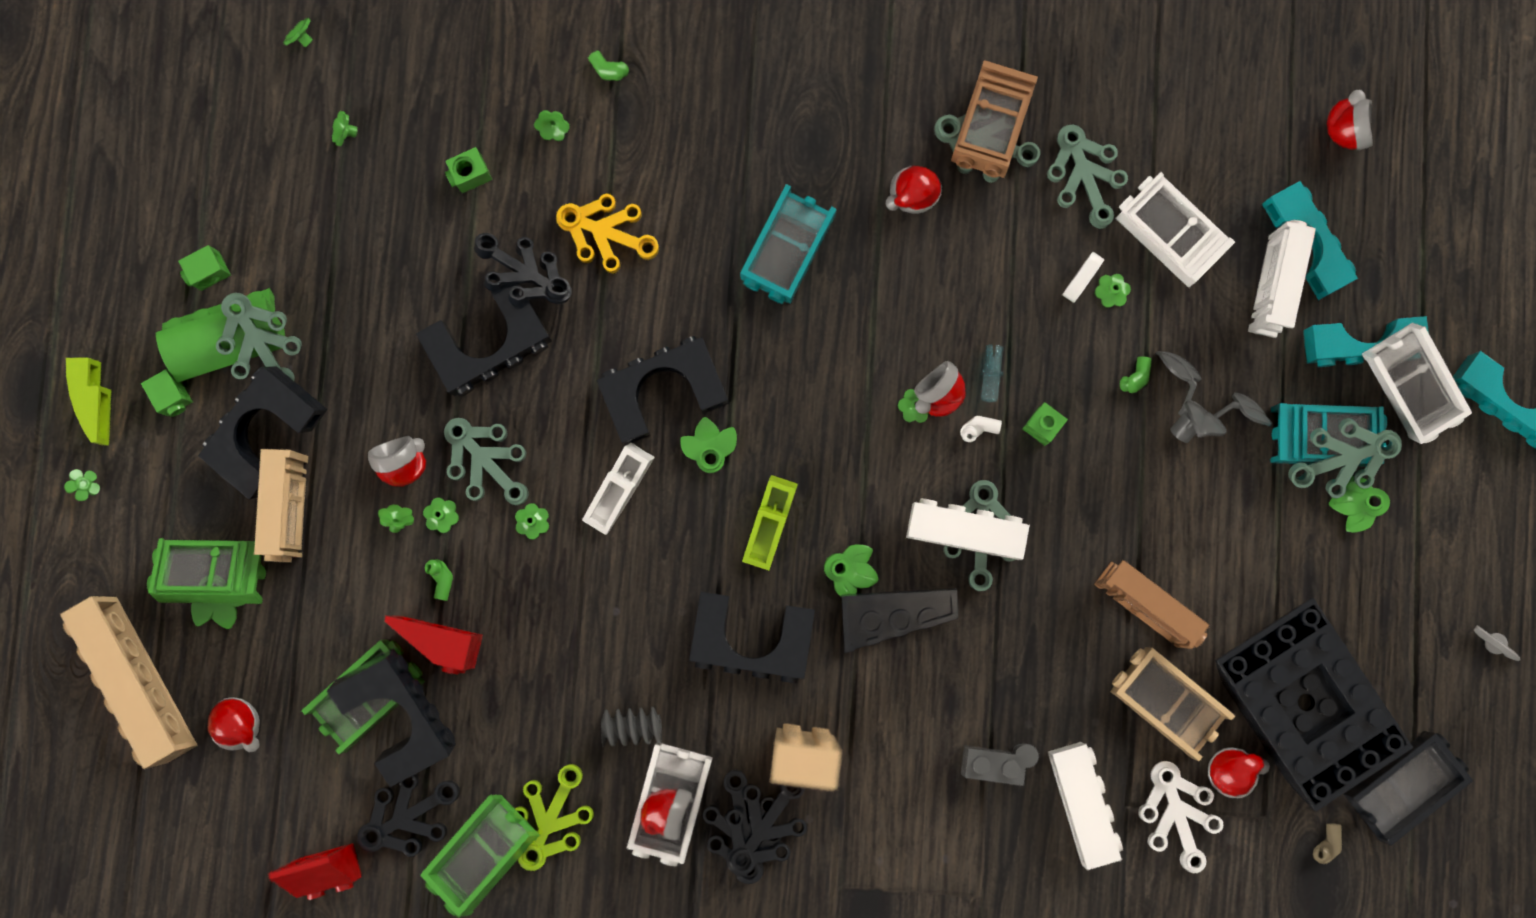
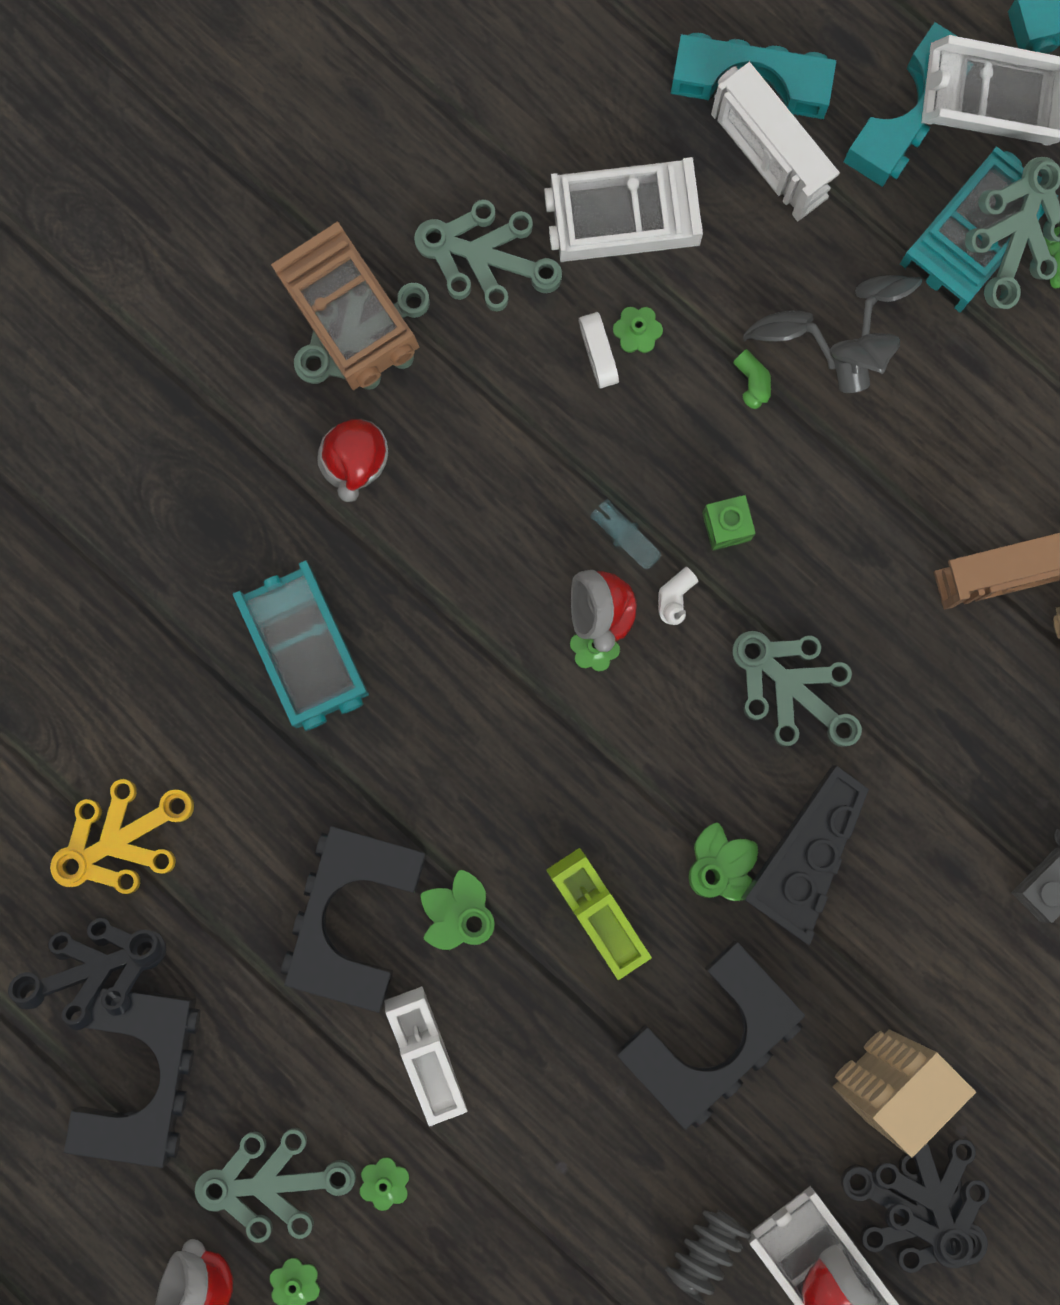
camera: 55 degrees left, 0 degrees up
white brick [906,498,1030,560] -> none

